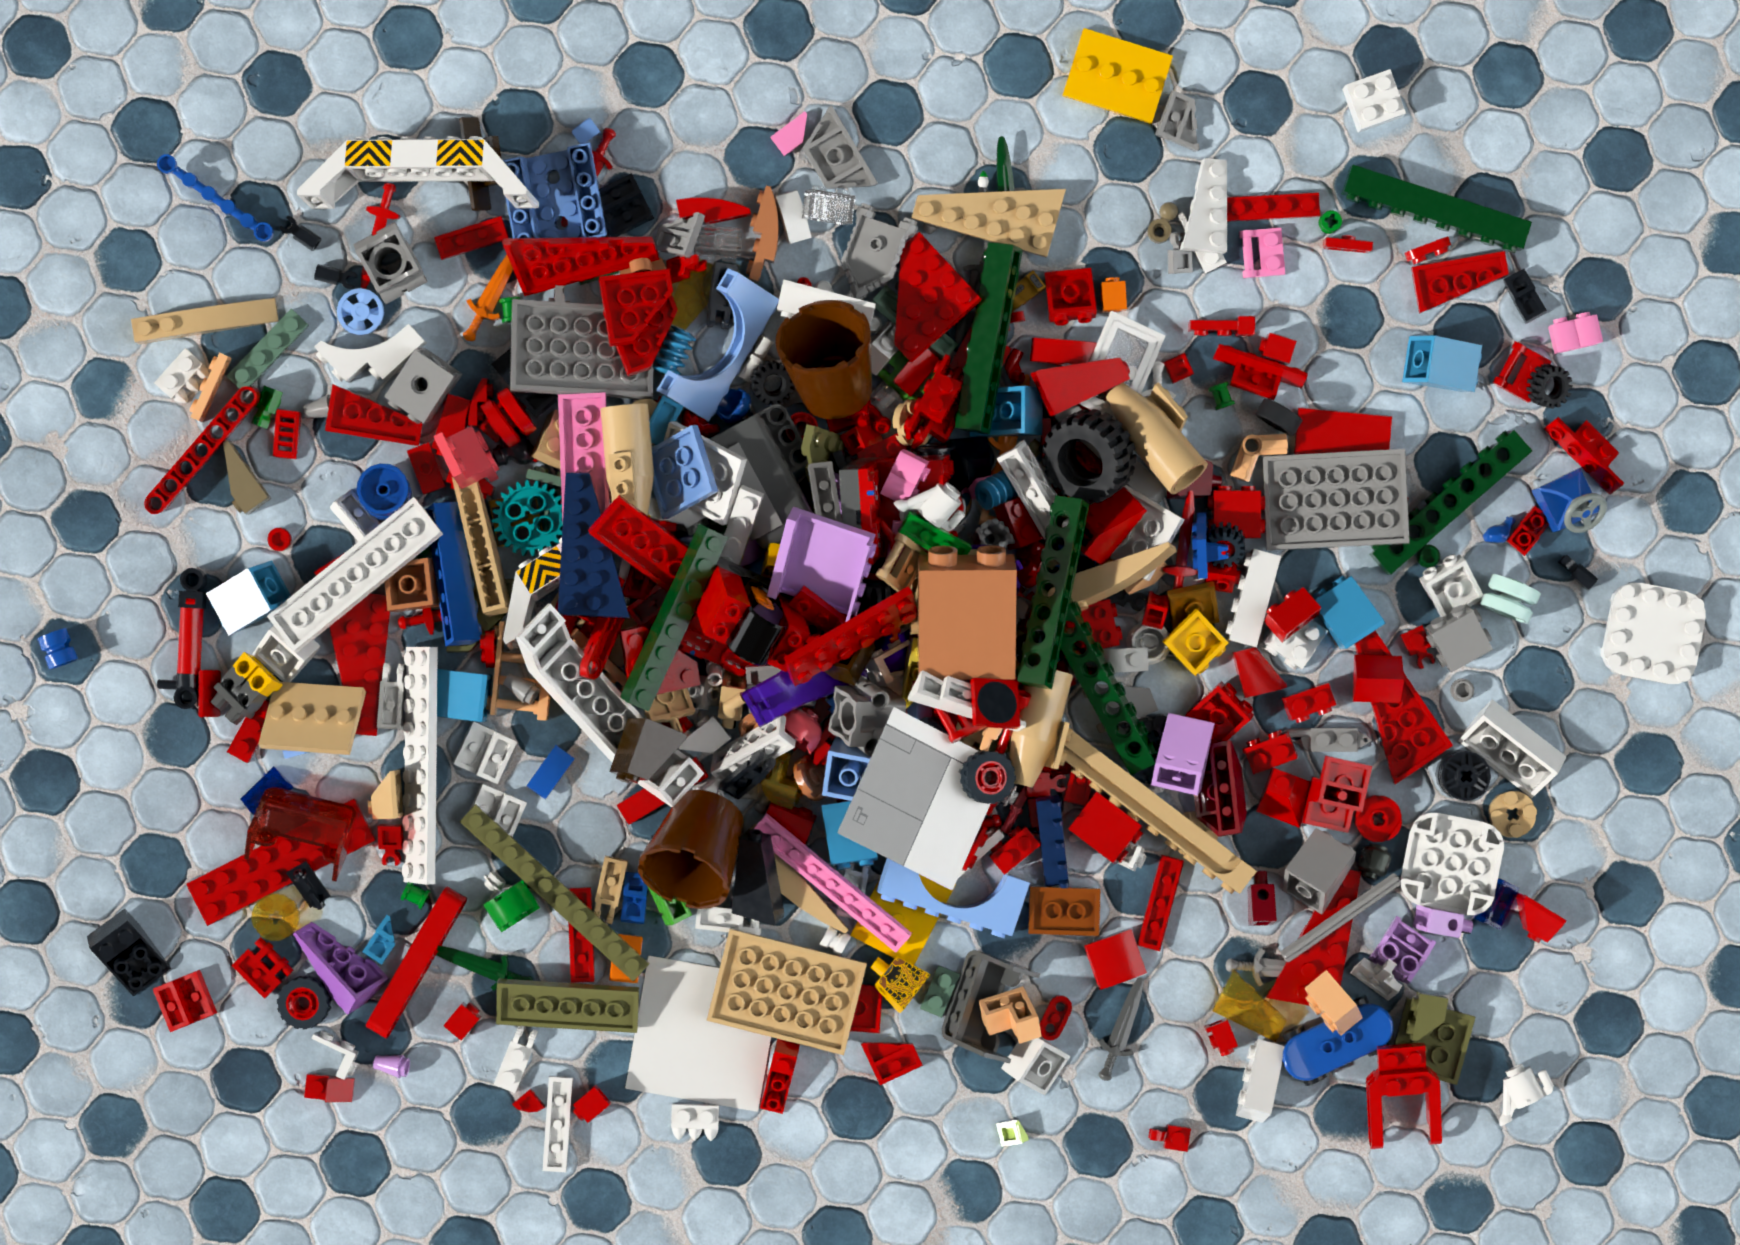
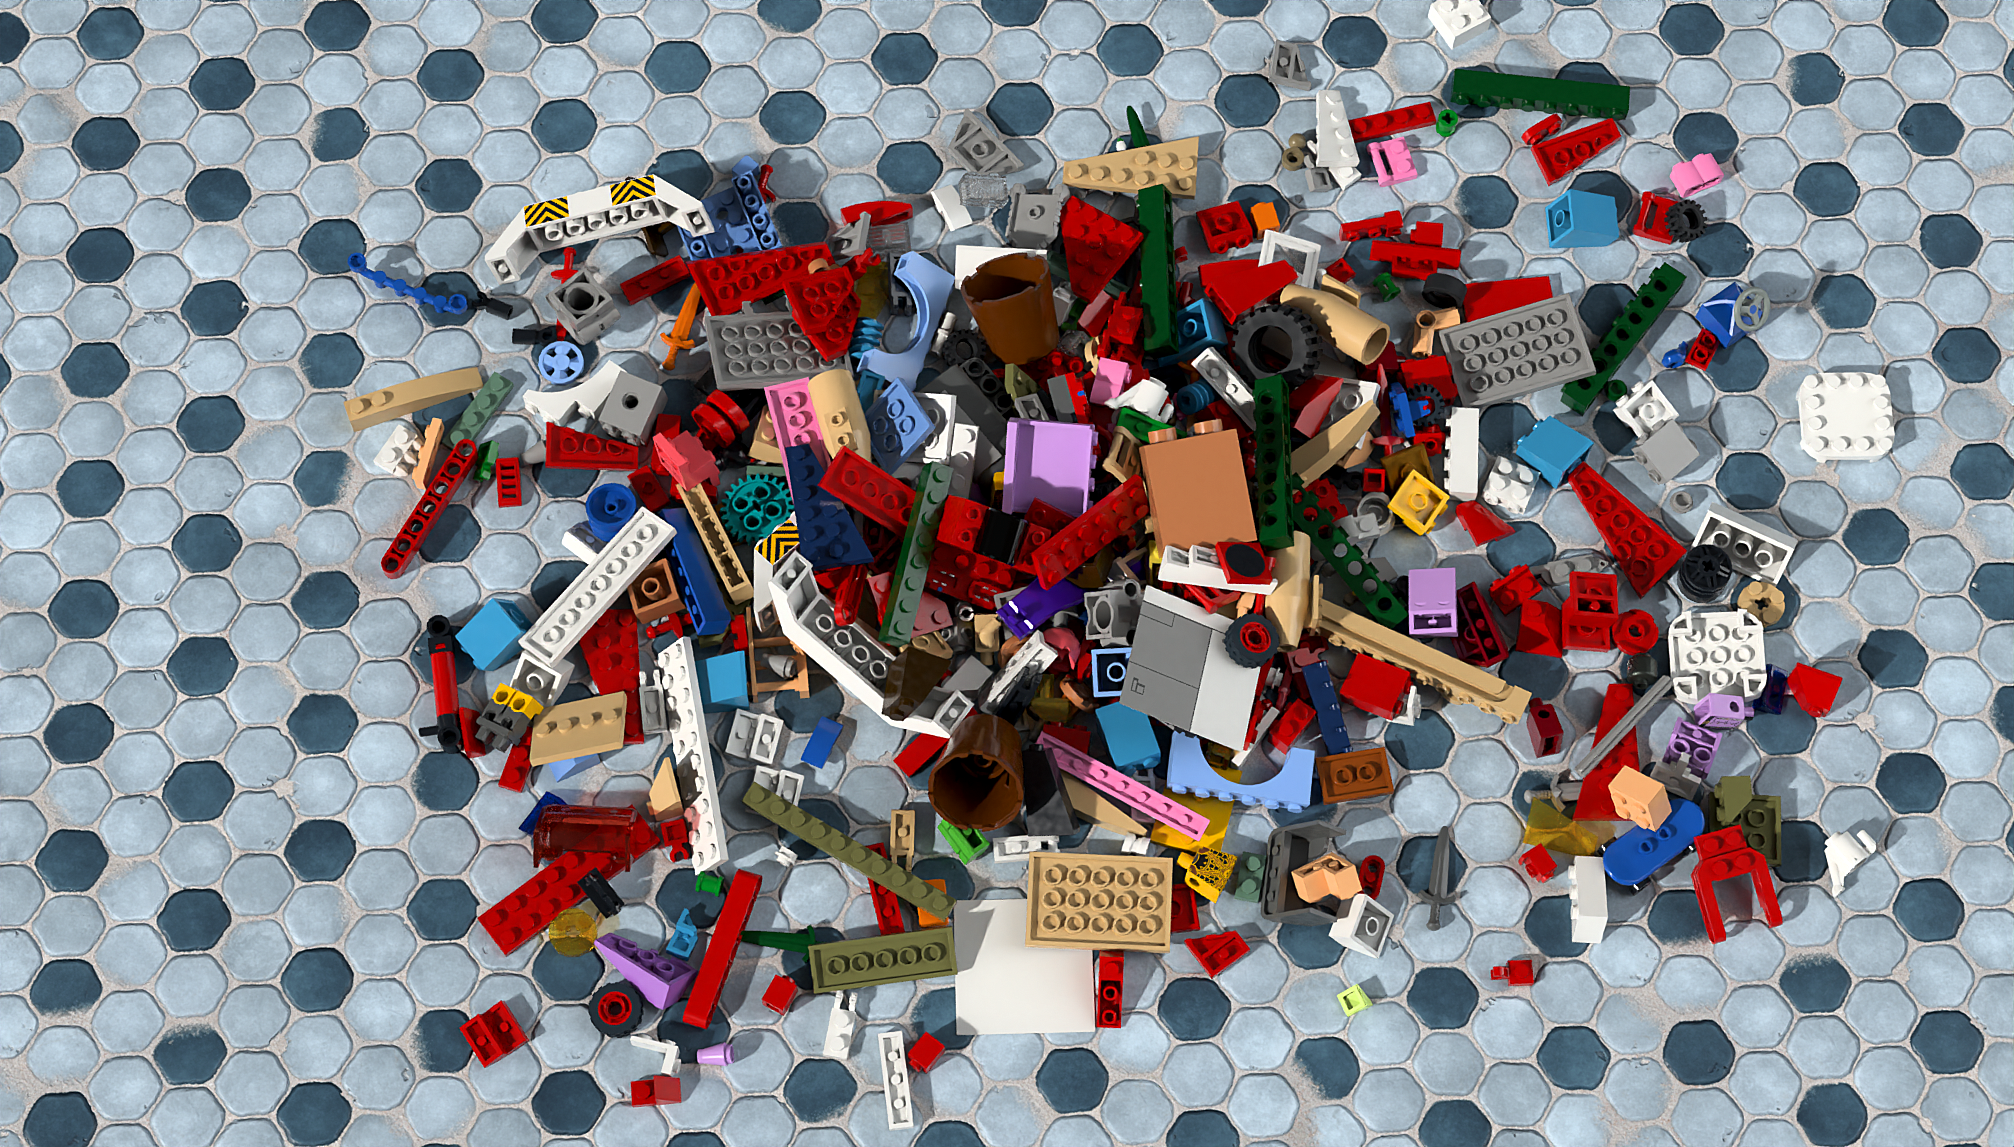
camera: 15 degrees left, 20 degrees down
blue wheel [38,628,78,670] -> none
black slope [87,908,171,996] -> none
dark tan slope [223,440,272,515] -> none
red plate [231,937,294,999] -> none
red tile [267,528,292,551] -> none
red slope [468,378,494,427] -> none
green brick [483,880,540,933] -> none
green bush [499,297,520,323] -> none
red tile [512,1089,546,1112] -> none
black slope [599,173,654,237] -> none
blue slope [621,872,648,924] -> none
white plate [671,1103,719,1141] -> none
blue hair [716,388,751,423] -> none
nougat slope [746,185,779,283] -> none
bright pink tile [770,111,807,157] -> none
pearl gold leg [1012,270,1046,313] -> none
yellow plate [1062,28,1173,124] -> none
red plate [1063,767,1091,806] -> none
red slope [1084,929,1147,990] -> none
red tile [1137,854,1184,951] -> none
red plate [1185,681,1254,743] -> none
red brick [1264,587,1321,643] -> none
red brick [1281,682,1336,723] -> none
light grey slope [1282,828,1356,914] -> none
red plate [1323,235,1373,253] -> none
red slope [1353,655,1405,703] -> none
red plate [1400,625,1435,669] -> none
light aqua wheel [1480,574,1541,624] -> none
black slope [1503,269,1547,324] -> none
red bracket [1544,417,1624,495] -> none
black bar [1558,555,1598,590] -> none

